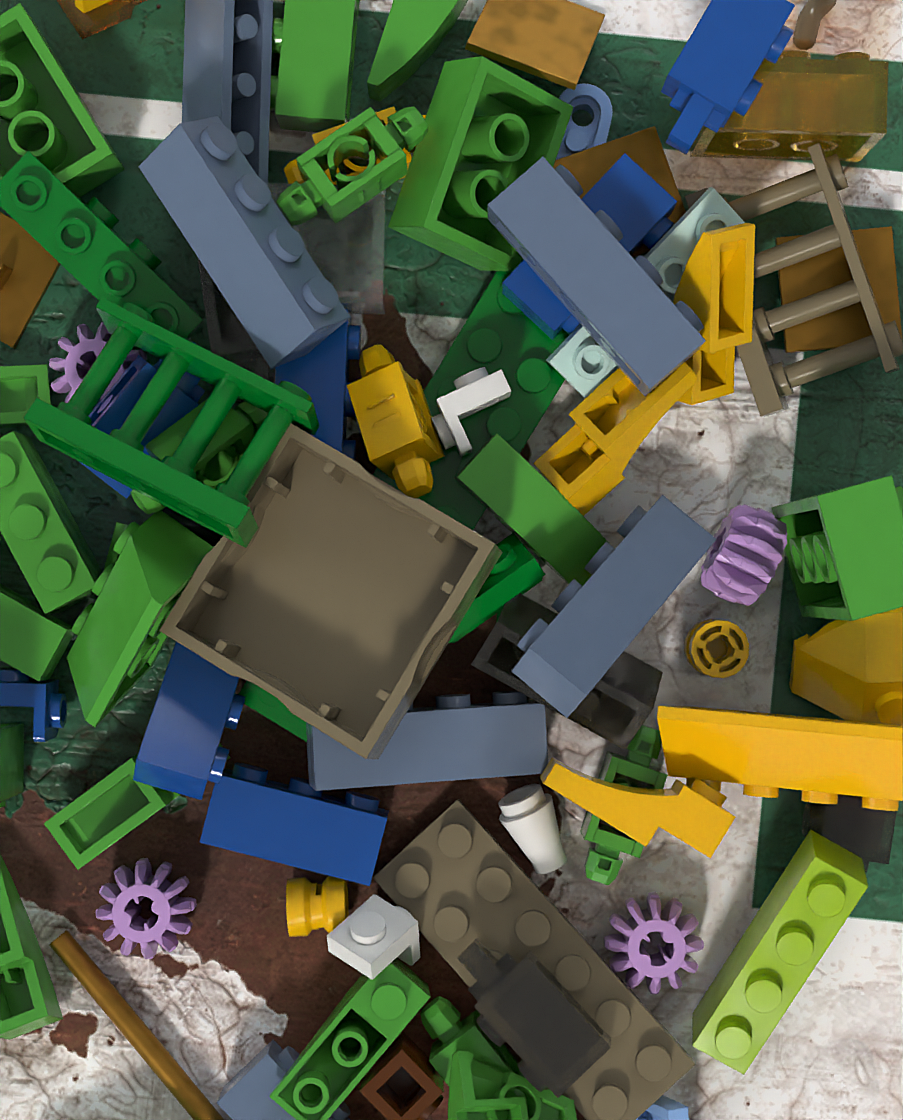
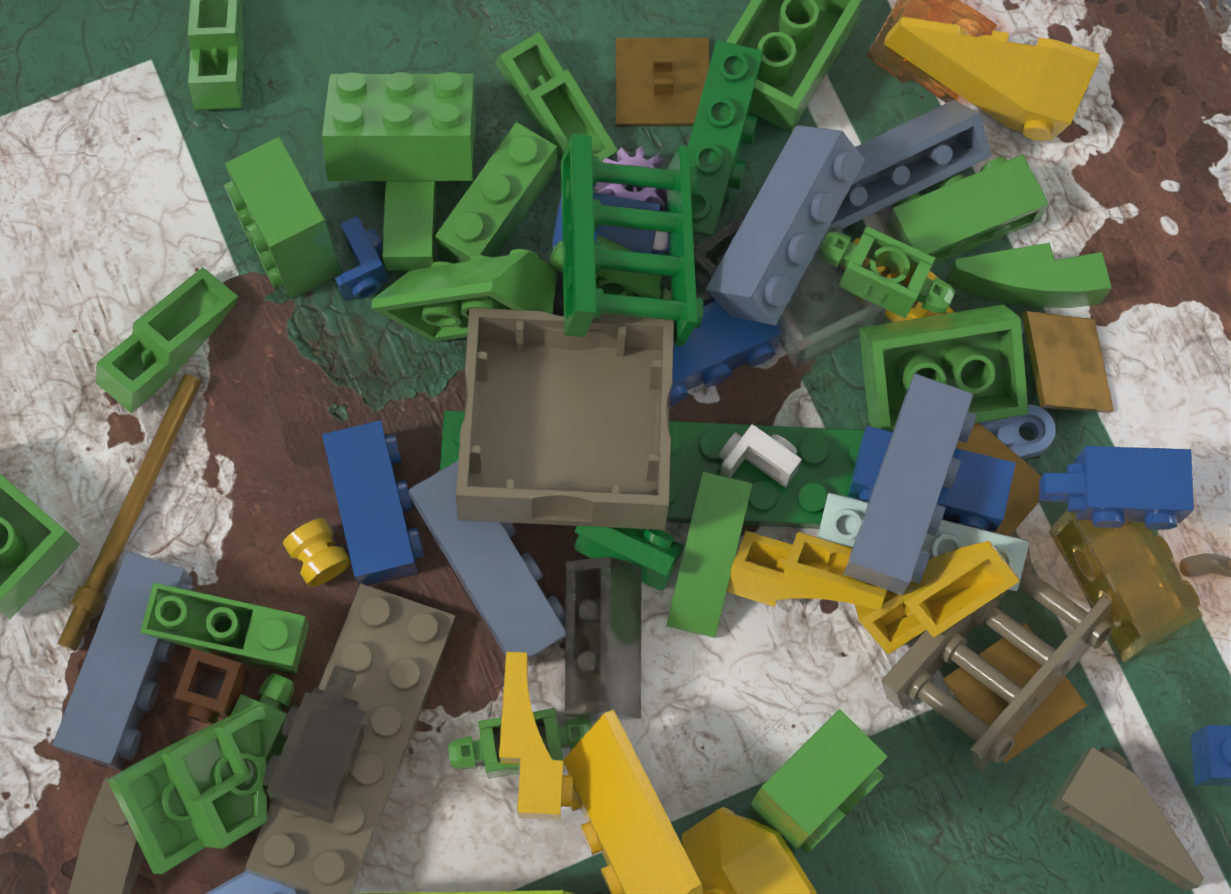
camera: 55 degrees right, 15 degrees down
bright green slope [44,743,231,870] -> none
lavender gear [96,858,197,959] -> none
blue brick [133,642,246,800] -> none
white bracket [327,894,420,980] -> none
yellow piece [346,344,444,498] -> none
white cone [498,784,567,875] -> none
sand blue brick [512,495,716,718] -> none
lavender gear [604,892,704,994] -> none
yellow wheel [684,619,749,678] -> none
lavender gear [701,504,788,606] -> none

